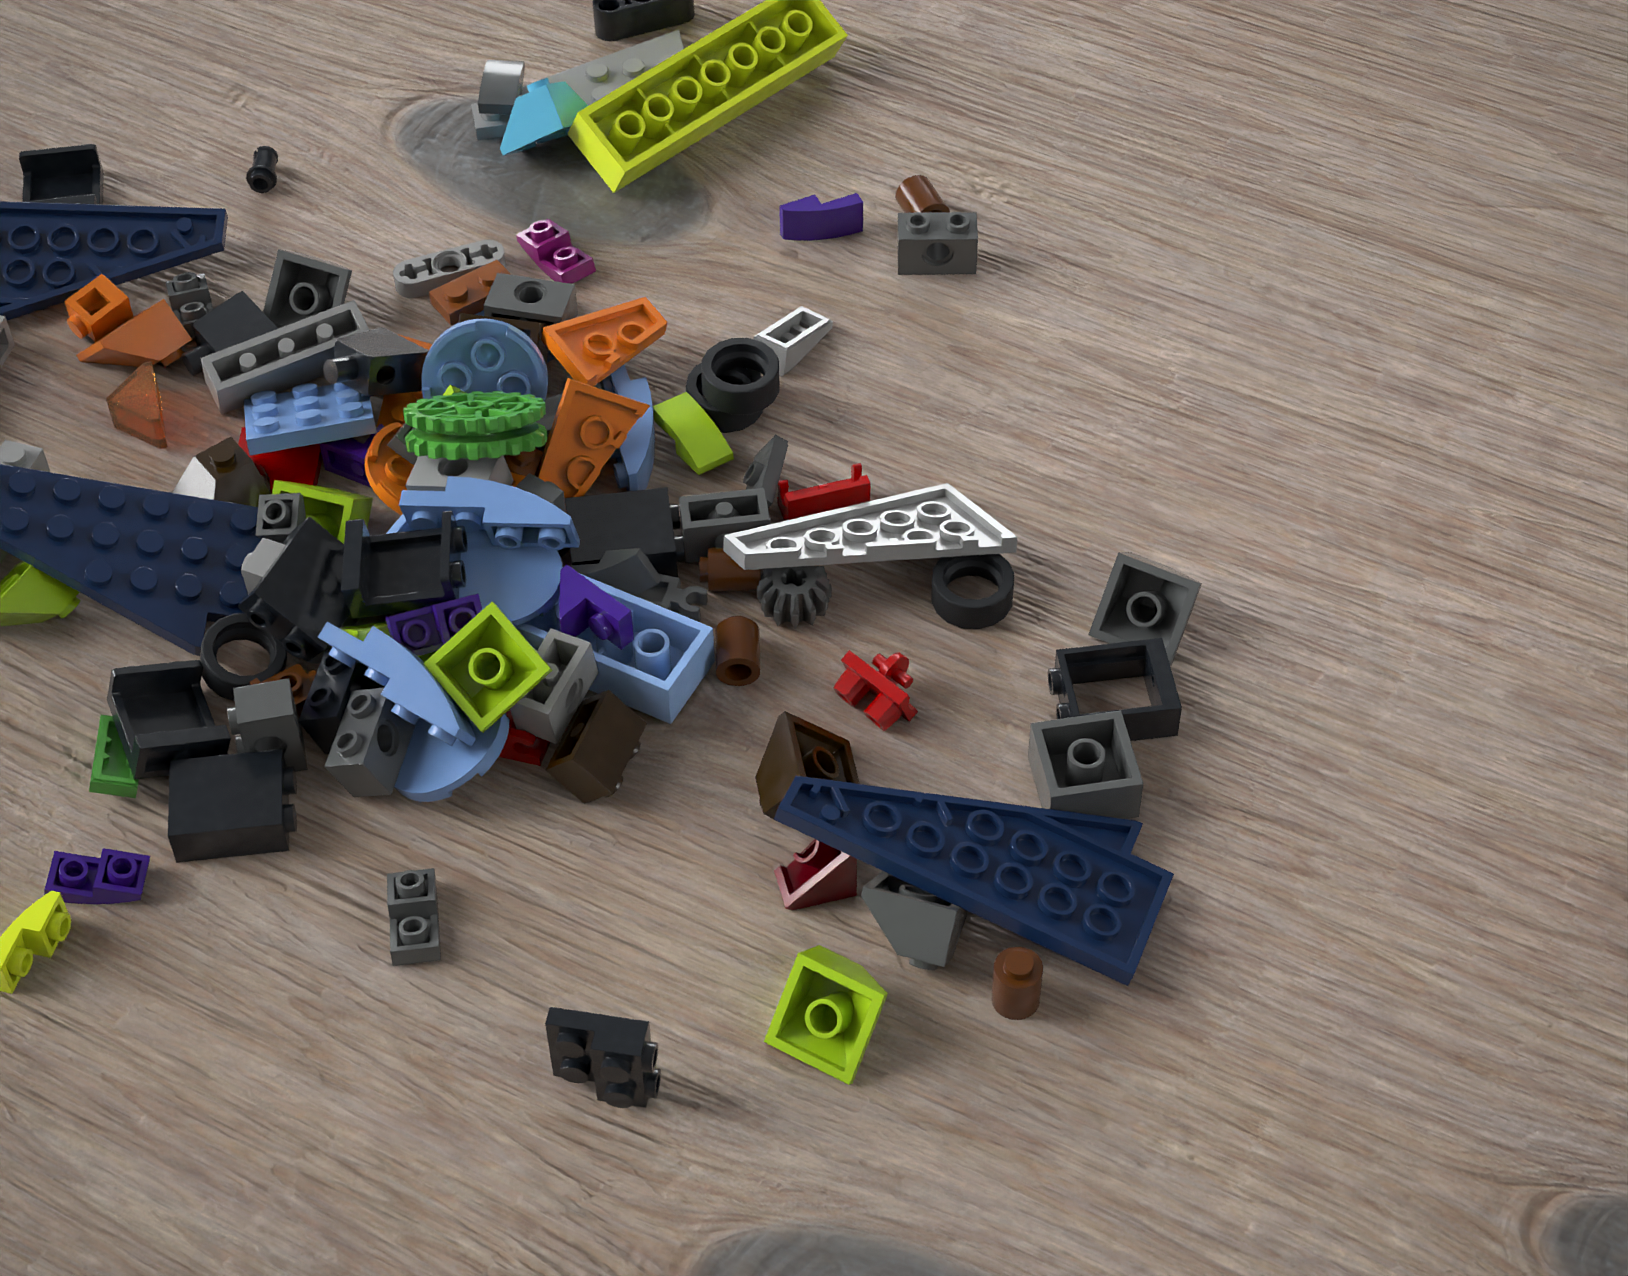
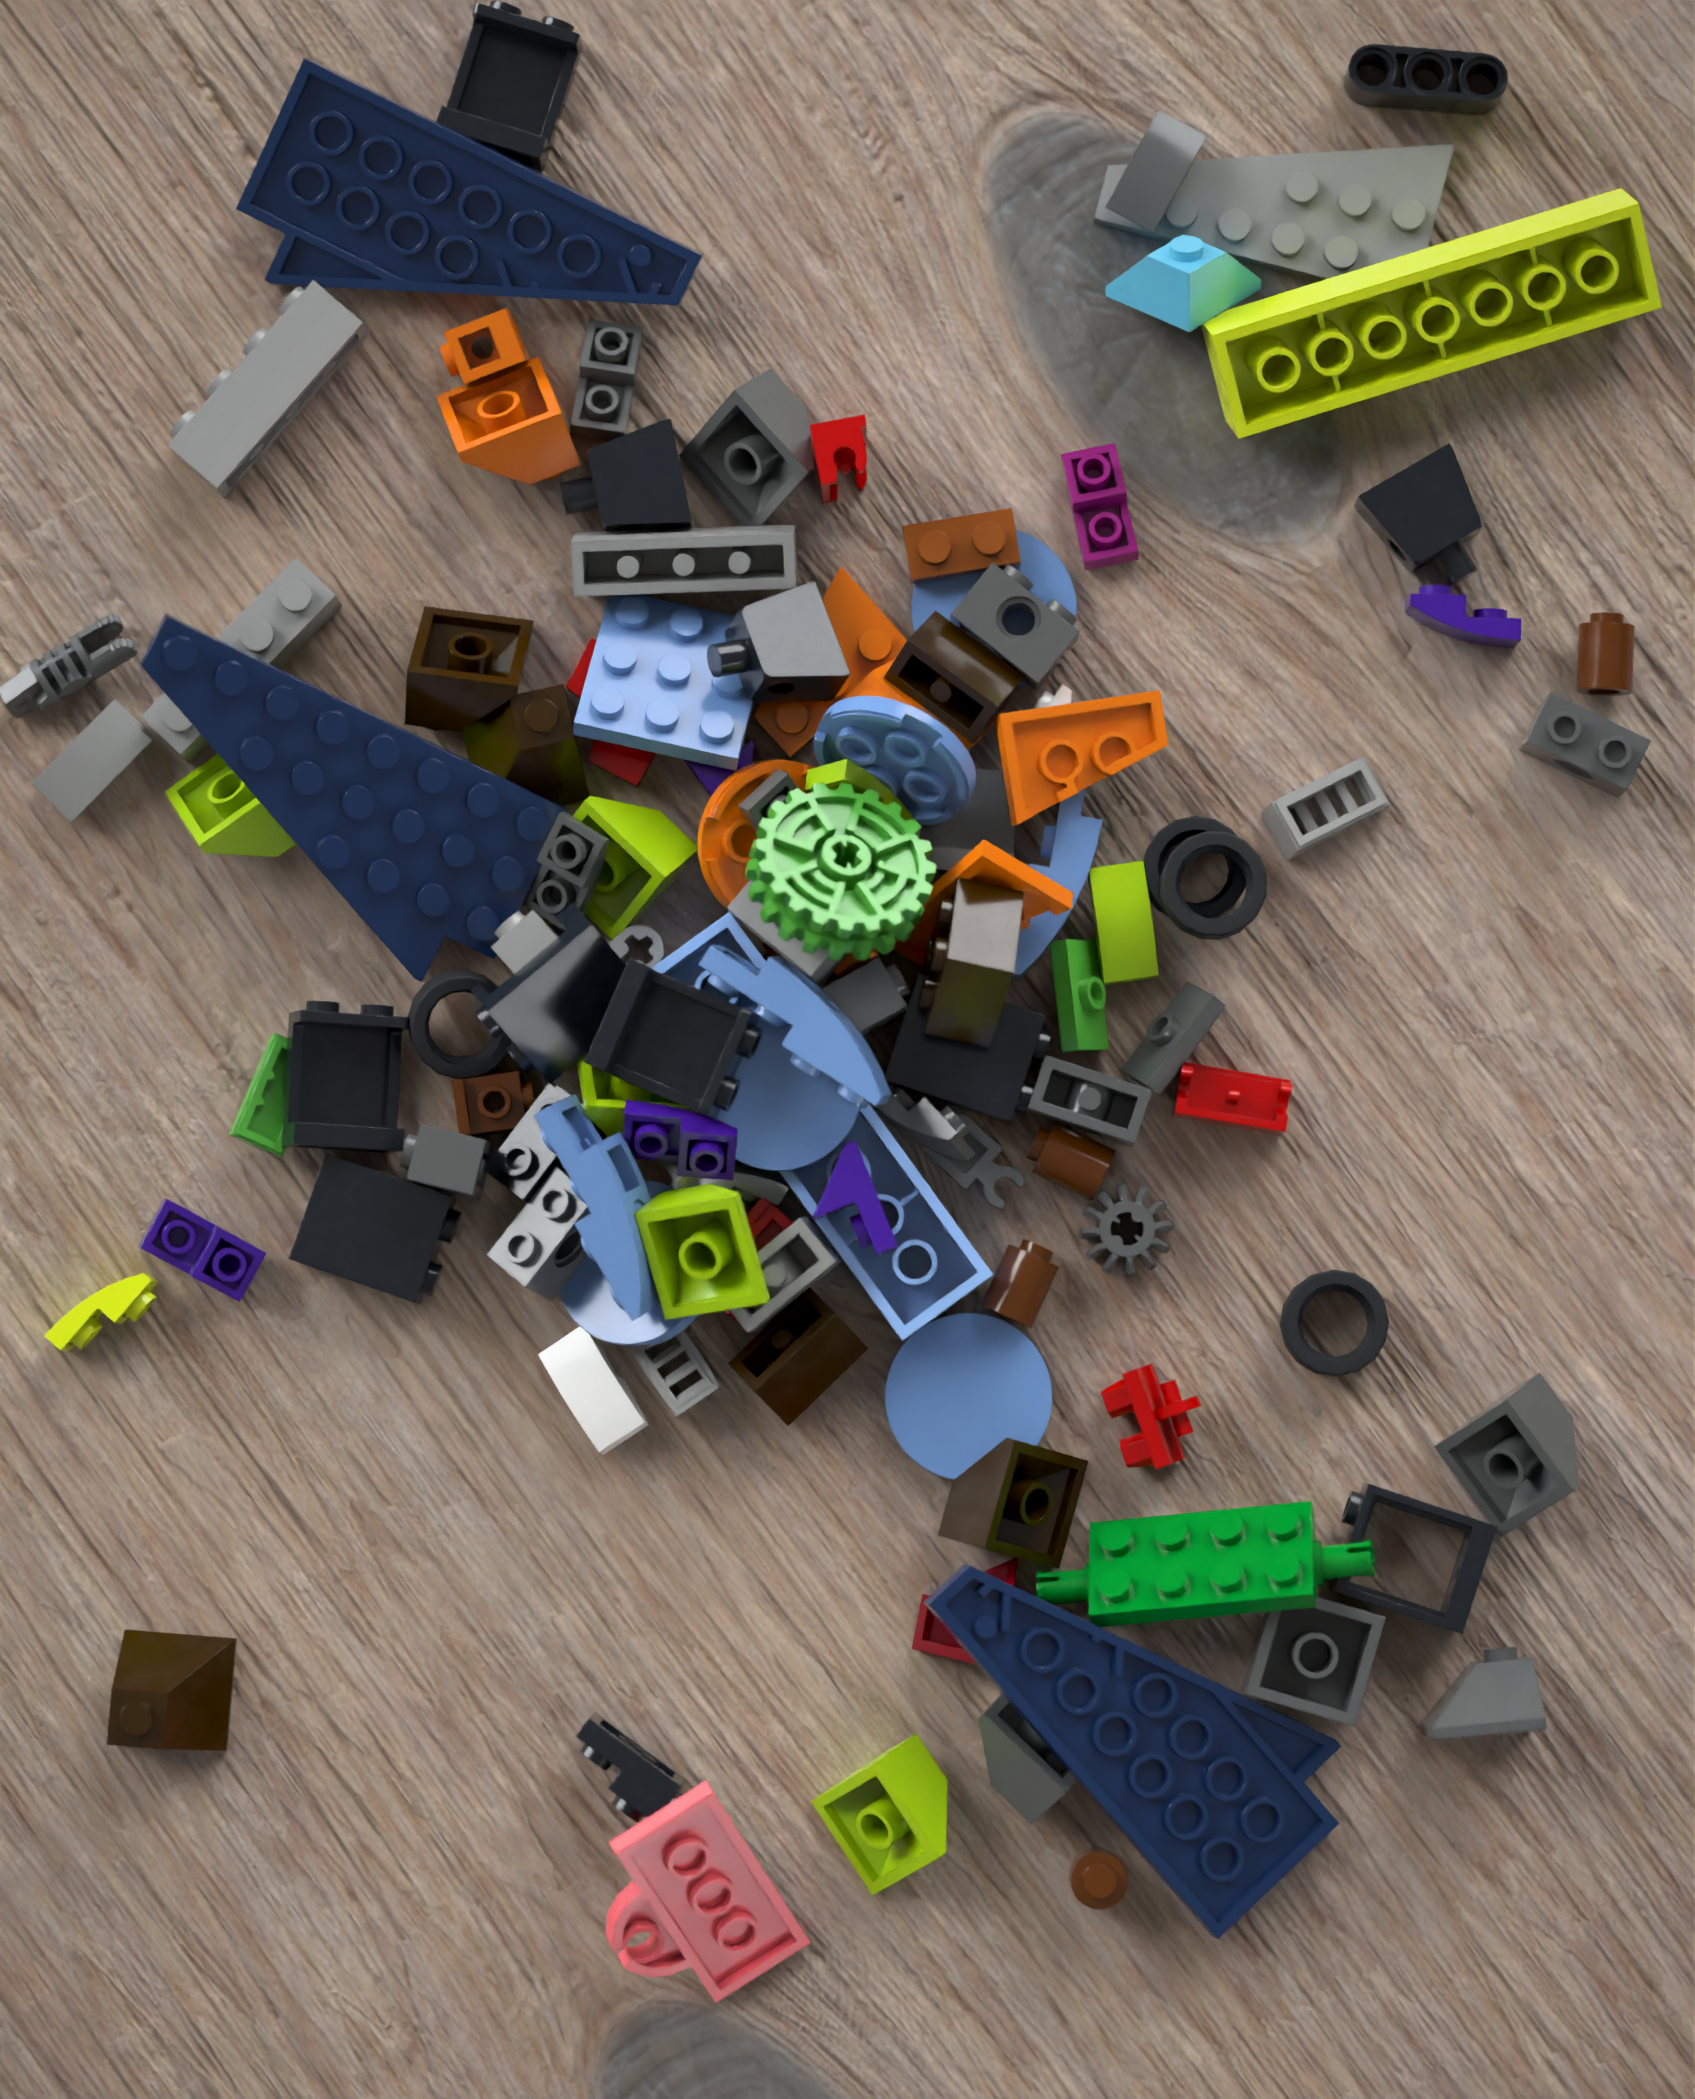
camera: 30 degrees right, 35 degrees up
clear orange slope [106,361,168,449] -> none
black pin [246,146,278,193] -> none
dark grey slope [387,868,441,966] -> none
light grey beam [393,240,506,298] -> none
light grey wing [723,483,1018,570] -> none
none -> dark brown slope [107,1629,237,1751]
none -> dark brown slope [405,606,534,732]
none -> white slope [538,1327,649,1455]
none -> coral plate [605,1781,811,2003]
none -> light grey slope [628,1330,723,1418]
none -> red hinge [810,414,867,504]
none -> medium blue tile [885,1313,1052,1480]
none -> dark brown brick [918,877,1024,1047]
none -> green plate [1036,1501,1375,1627]
none -> bright green plate [1049,939,1109,1053]
none -> black torso [1354,443,1482,586]
none -> dark grey slope [1420,1647,1547,1740]

